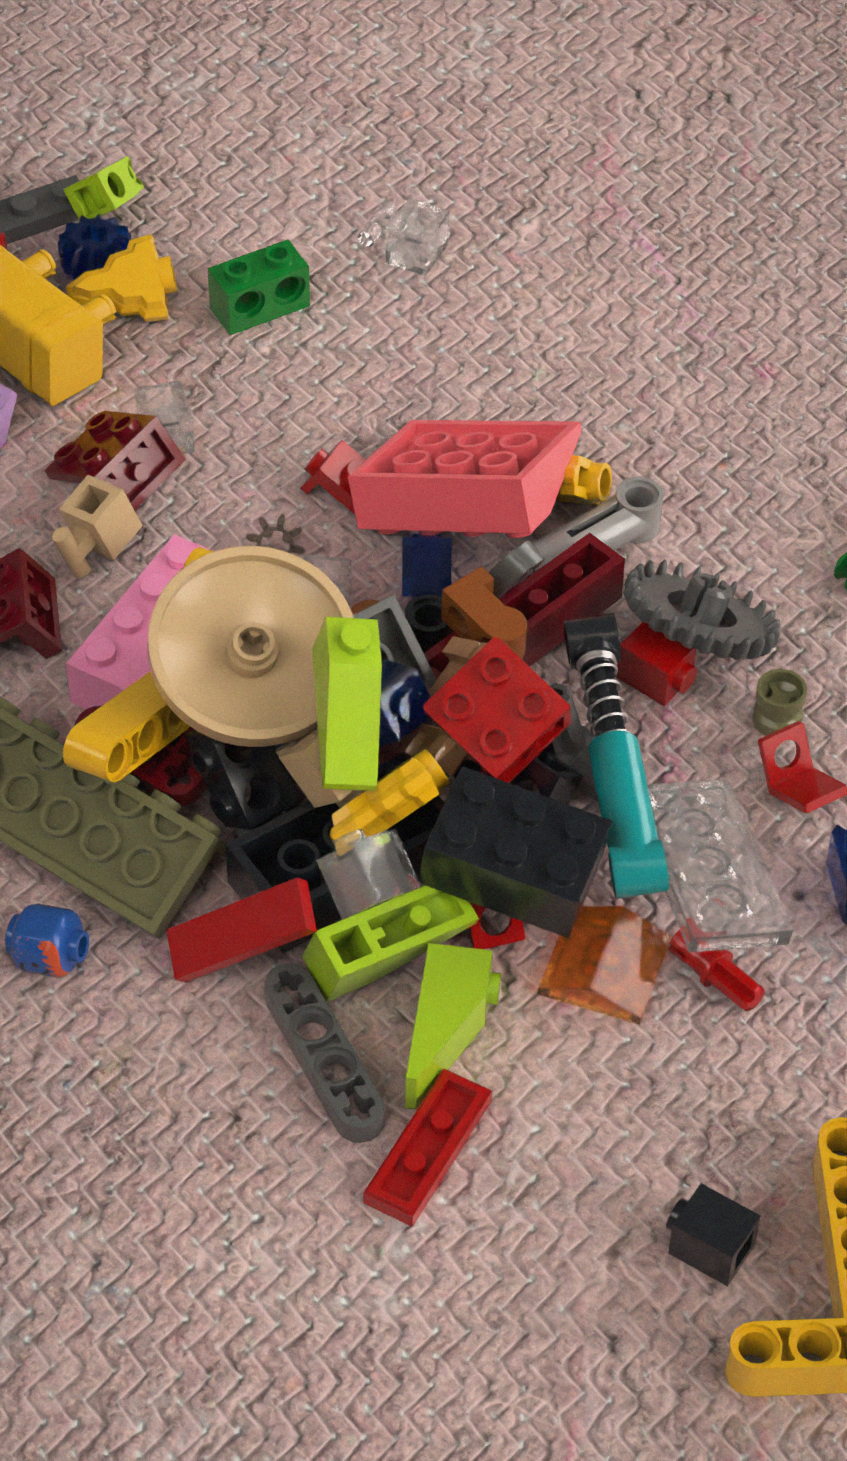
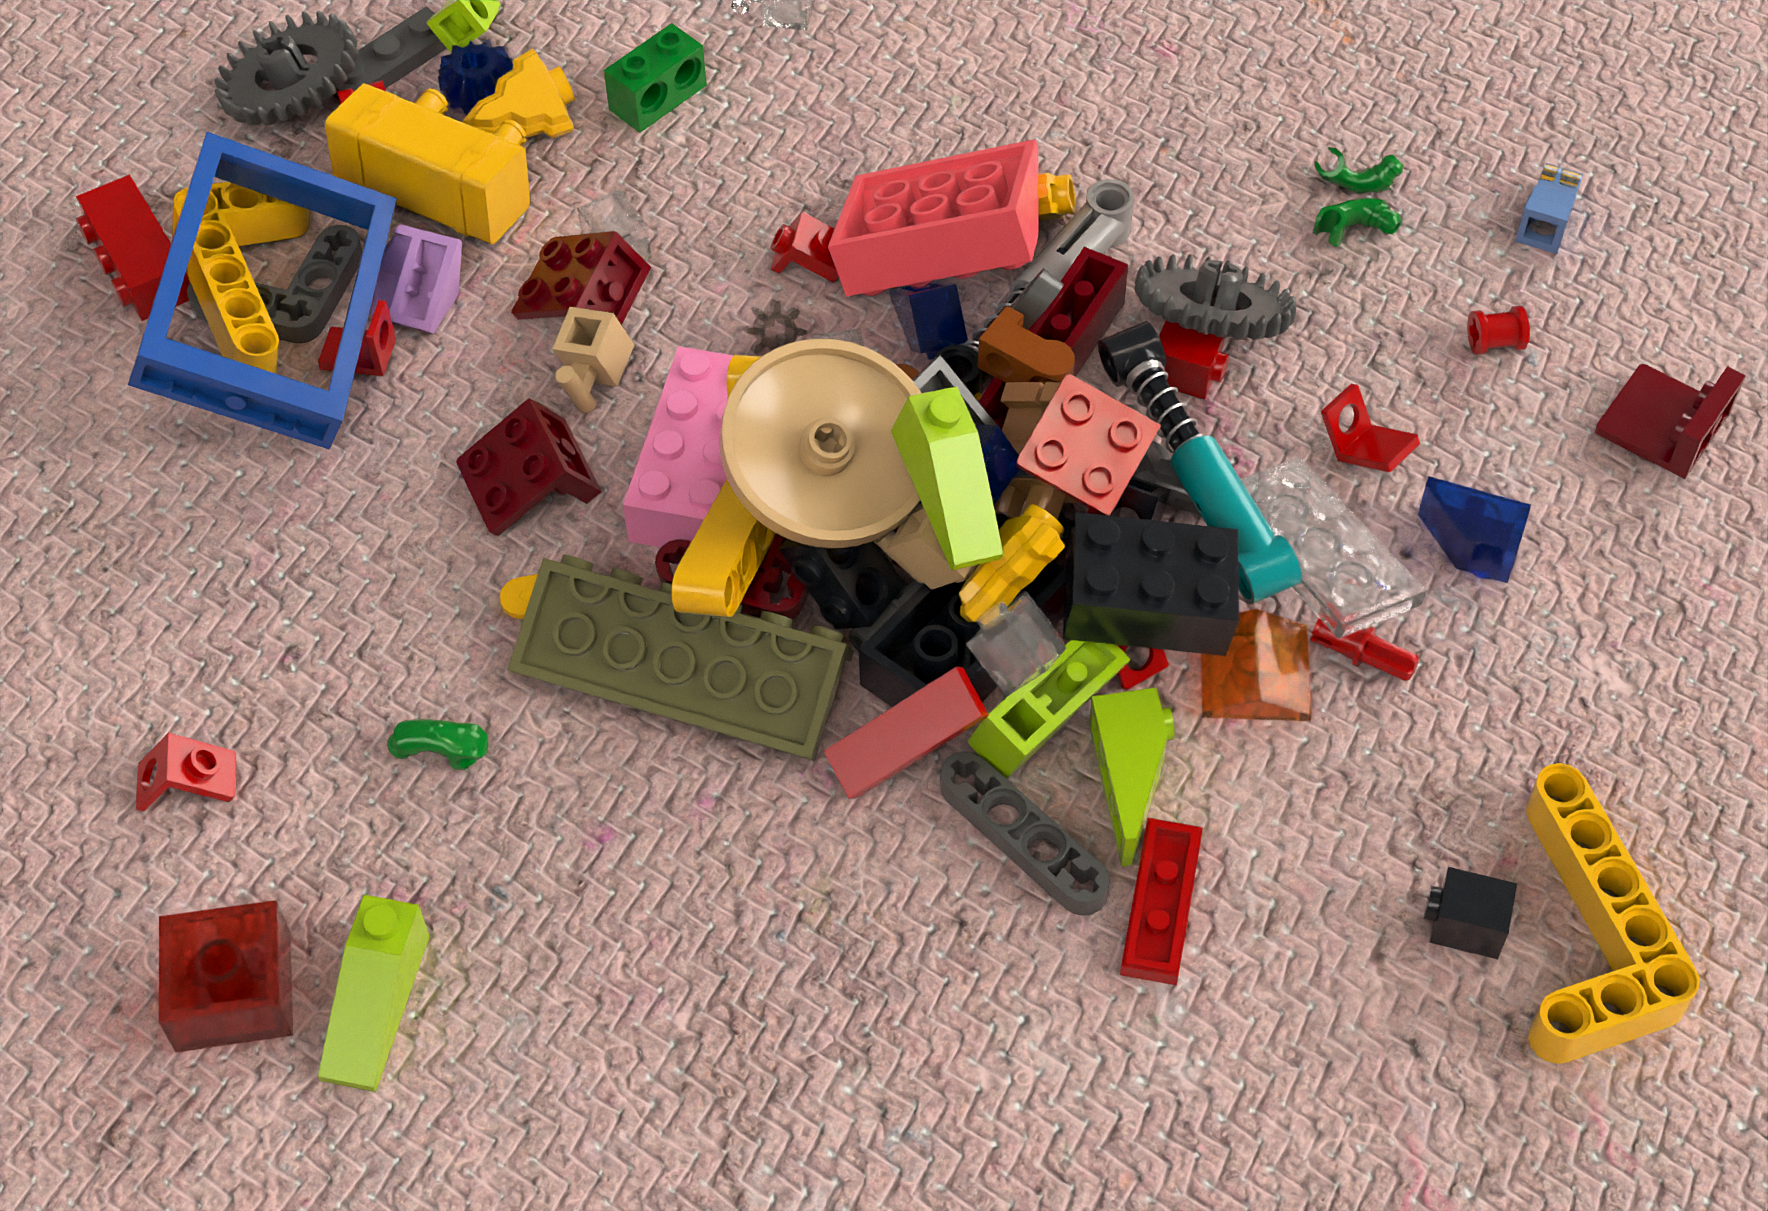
camera: 15 degrees left, 5 degrees up
blue head [5,903,89,978] -> none
olive wheel [752,669,807,736] -> none

